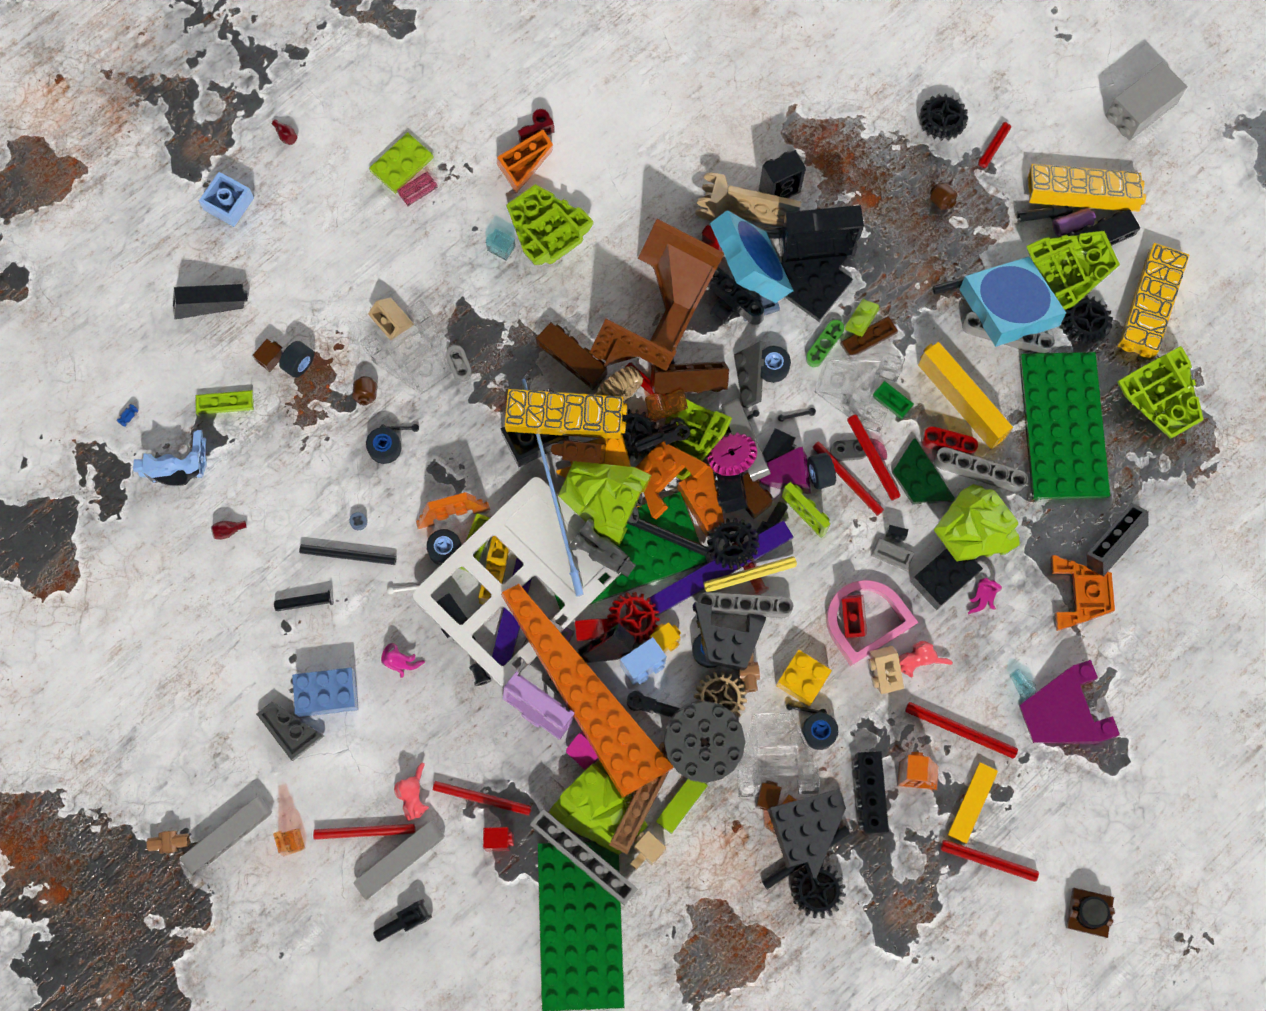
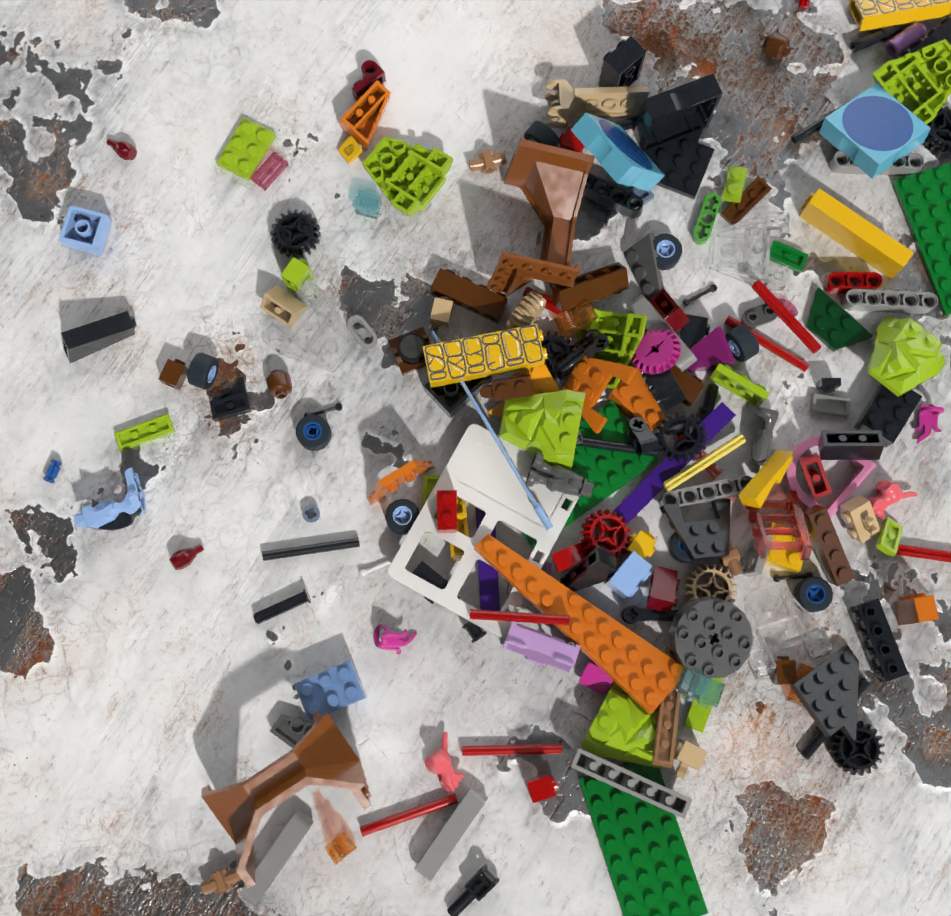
camera: 15 degrees left, 5 degrees up
none -> dark orange panel [201,711,371,888]
none -> black wing [210,377,252,422]
none -> black gear [270,208,321,259]
none -> lime brick [281,257,314,297]
none -> yellow slope [338,136,363,164]
none -> piece [388,327,431,376]
none -> tan brick [430,296,454,328]
none -> red brick [437,490,457,533]
none -> medium nougat axle [469,150,507,174]
none -> red piece [470,609,570,625]
none -> black wheel [524,121,559,147]
none -> black piece [626,417,659,455]
none -> dark red brick [646,565,680,613]
none -> dark red brick [649,288,690,332]
none -> clear light blue brick [675,668,725,709]
none -> yellow slope [738,450,795,508]
none -> light grey plate [742,535,773,577]
none -> clear red fence [745,491,813,560]
none -> dark grey piece [749,407,779,474]
none -> reddish brown brick [800,504,855,586]
none -> black brick [818,430,884,460]
none -> lime plate [875,517,903,558]

